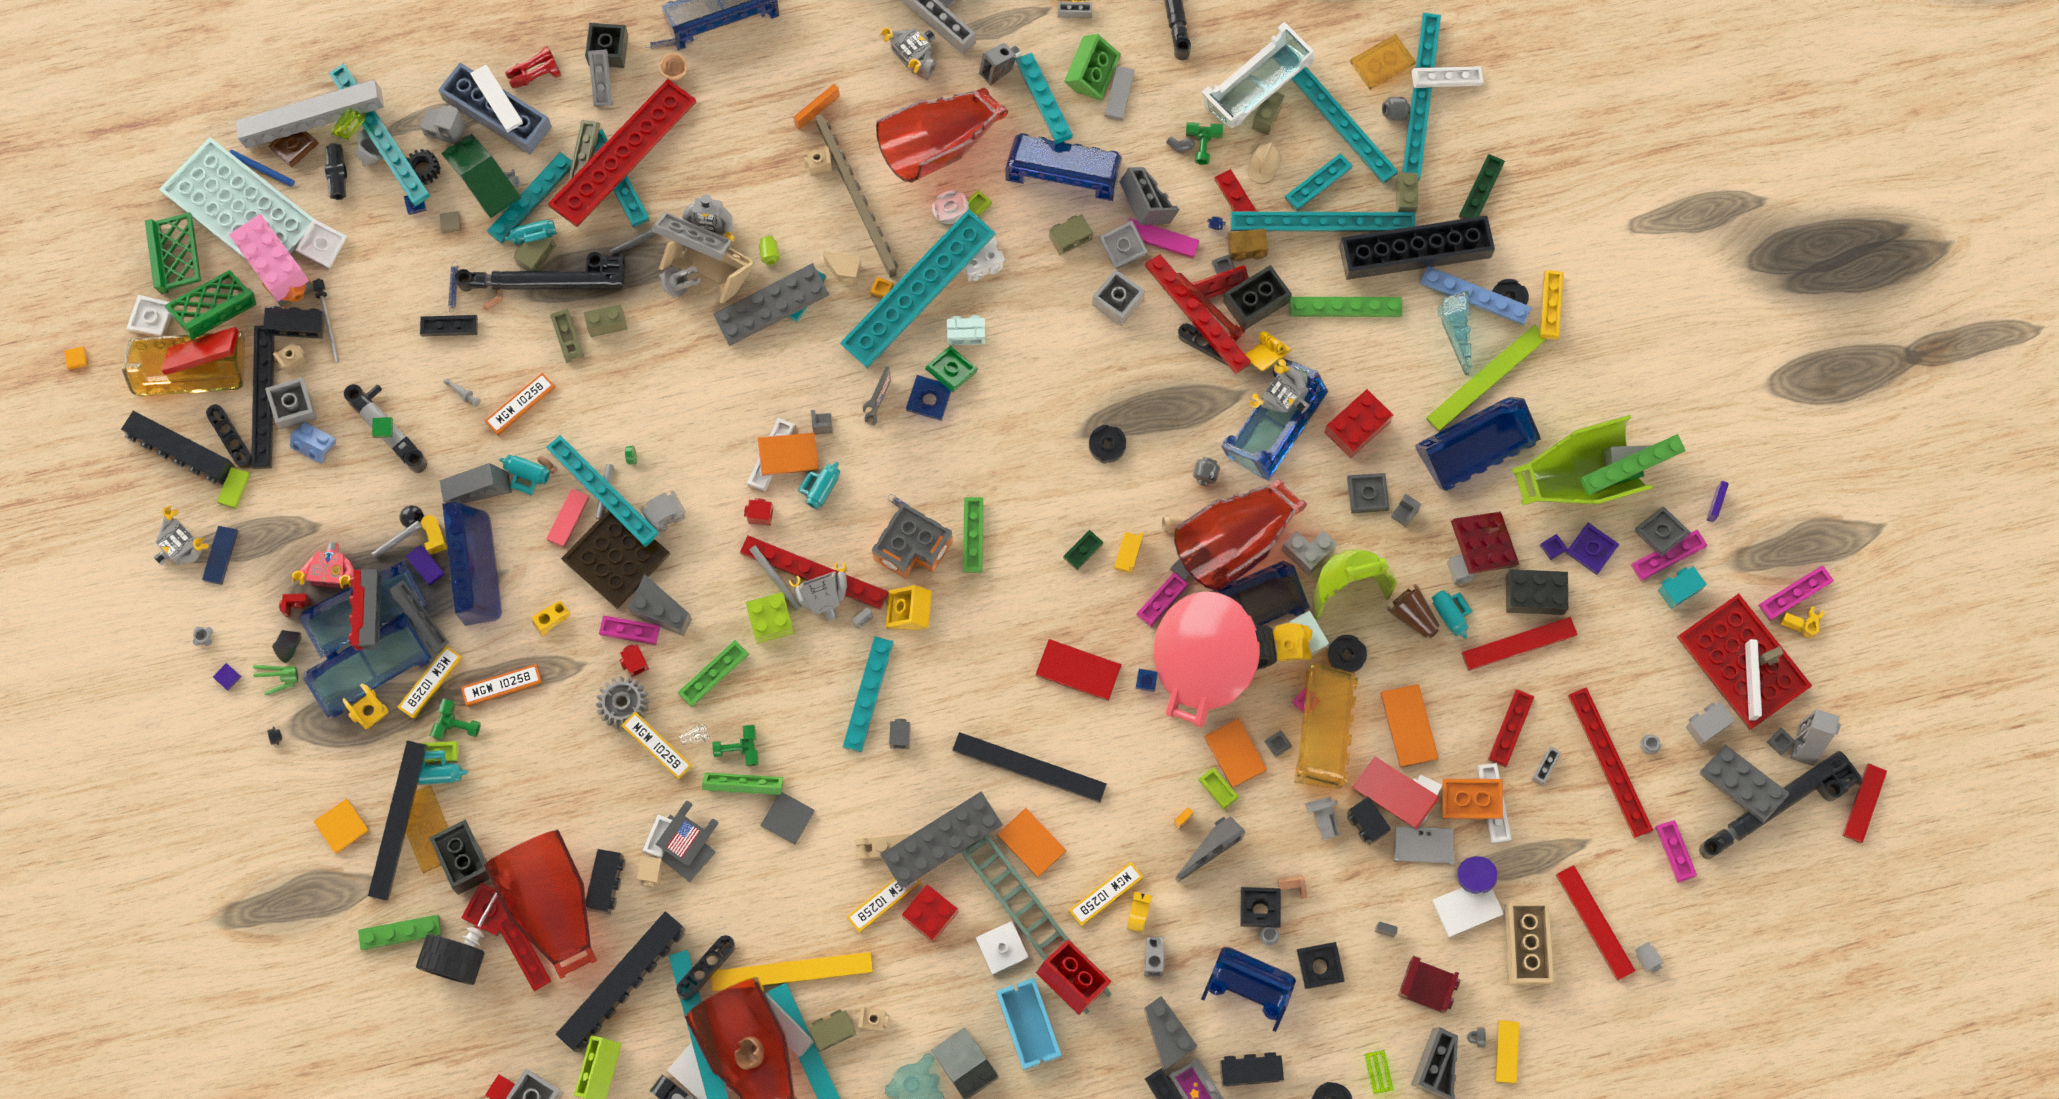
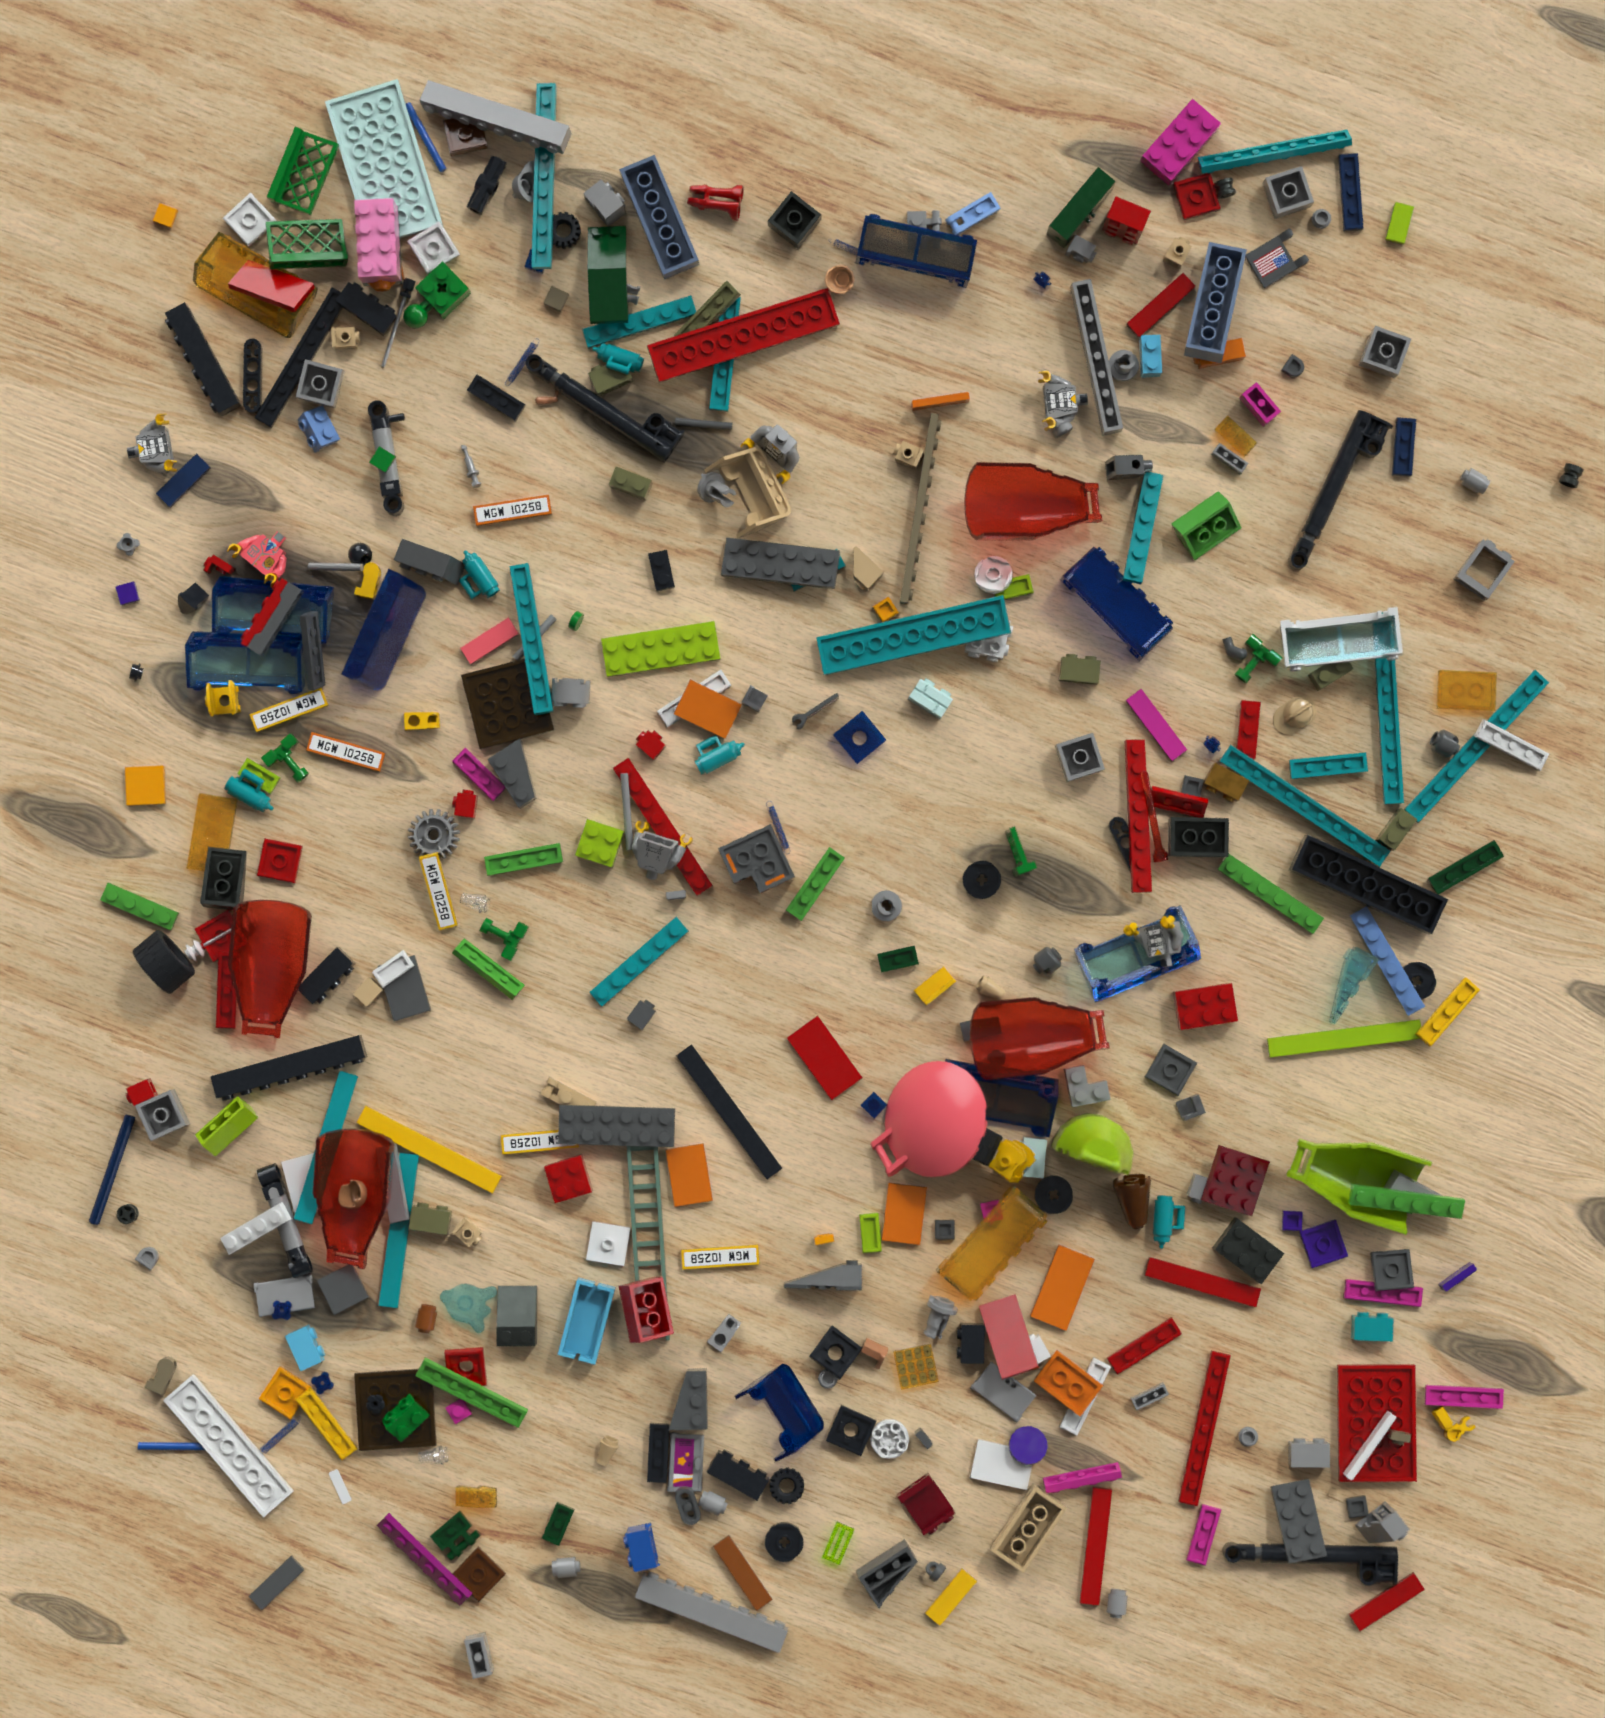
camera: 40 degrees right, 15 degrees up
lime tile [217,467,251,509] -> none
bright green plant [253,665,298,695] -> none
clear neon green tile [331,108,366,140] -> none
black tile [368,740,428,901] -> none
dark purple tile [406,544,445,586] -> none
white tile [470,65,523,132] -> none
nougat piece [537,456,558,474] -> none
olive plate [550,309,584,363] -> none
light grey tile [588,50,613,106] -> none
light grey tile [652,212,732,261] -> none
dark grey flag [655,801,718,867] -> none
black beam [676,935,735,1001] -> none
lime brick [759,236,780,265] -> none
dark grey tile [761,792,815,845] -> none
yellow slope [885,585,932,630] -> none
green tile [925,346,978,392] -> none
light grey tile [1099,220,1149,270] -> none
light grey tile [1105,66,1135,121] -> none
dark grey wedge [1119,167,1180,225] -> none
yellow leg [1127,891,1152,933] -> none
dark pink tile [1136,572,1189,627] -> none
yellow hinge [1245,331,1292,372] -> none
clear blue windscreen [1415,396,1541,491] -> none
none -> red tile [257,838,303,883]
none -> green brick [403,261,471,329]
none -> lime plate [601,621,720,677]
none -> black plate [648,549,675,592]
none -> black tyre [770,1467,804,1504]
none -> white tile [870,1419,909,1459]
none -> light grey piece [872,890,902,921]
none -> clear yellow tile [893,1343,939,1390]
none -> green fence [1005,826,1037,877]
none -> dark pink plate [1043,1462,1122,1493]

